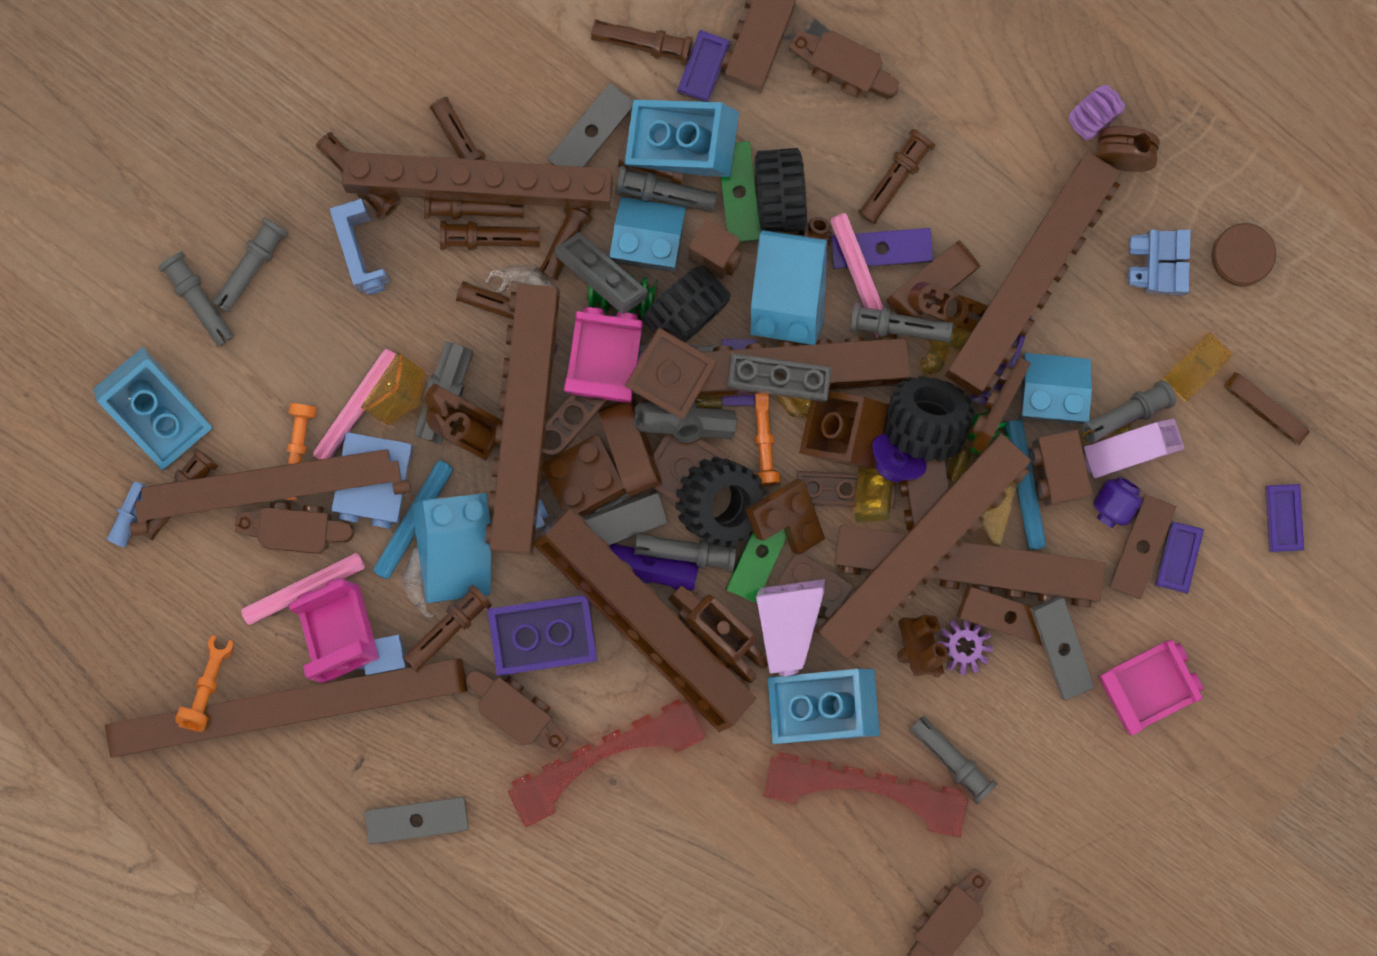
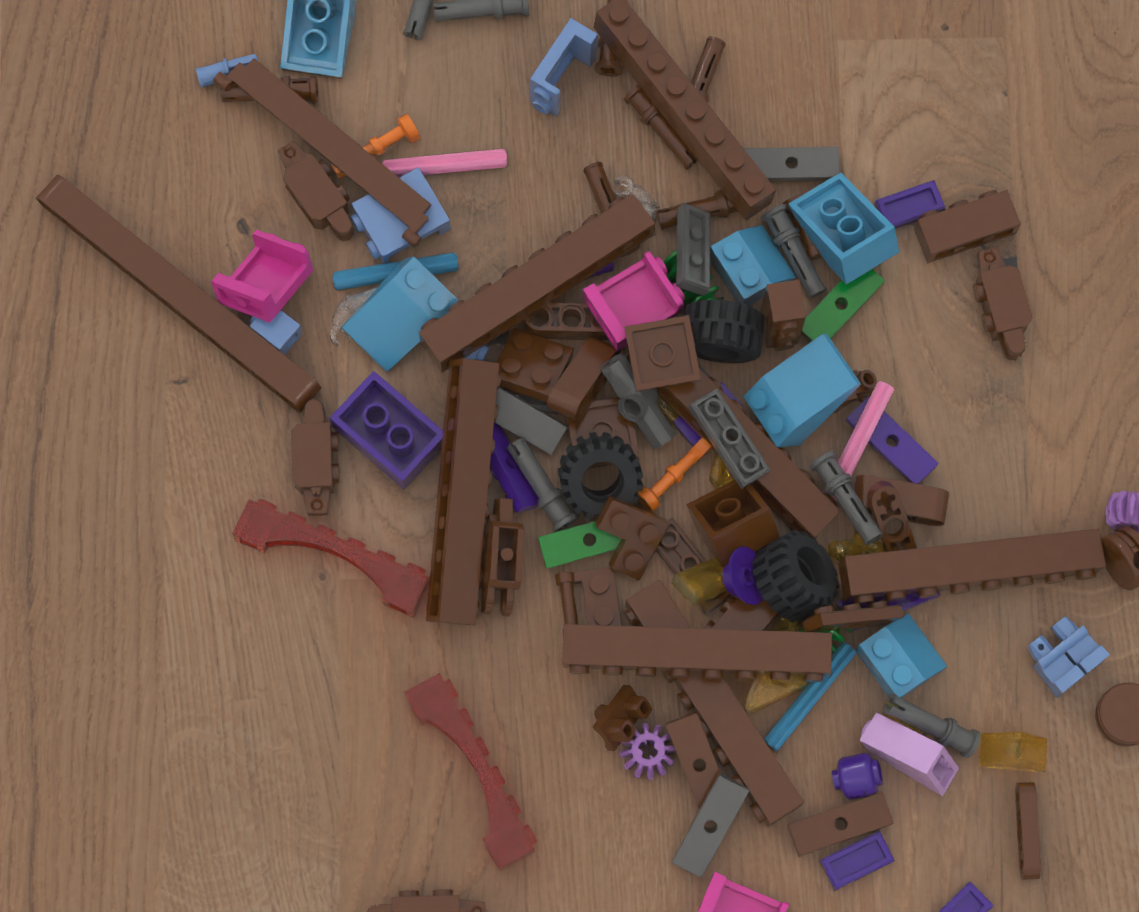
camera: 45 degrees right, 10 degrees down
orange piece [175,635,233,732] -> none
bright pink axle [241,553,365,625] -> none
clear yellow slope [361,352,425,425] -> none
dark grey tile [365,797,469,844] -> none
reddish brown pin [402,584,492,672] -> none
dark grey piece [414,341,473,445] -> none
reddish brown piece [425,382,503,461] -> none
reddish brown pin [440,220,540,251] -> none
reddish brown pin [591,19,693,65] -> none
black tyre [755,148,807,233] -> none
lavender slope [756,579,826,676] -> none
dark azure slope [768,669,880,744] -> none
reddish brown pin [858,129,936,224] -> none
dark grey pin [909,716,997,805] -> none
reddish brown brick [1028,430,1092,507] -> none

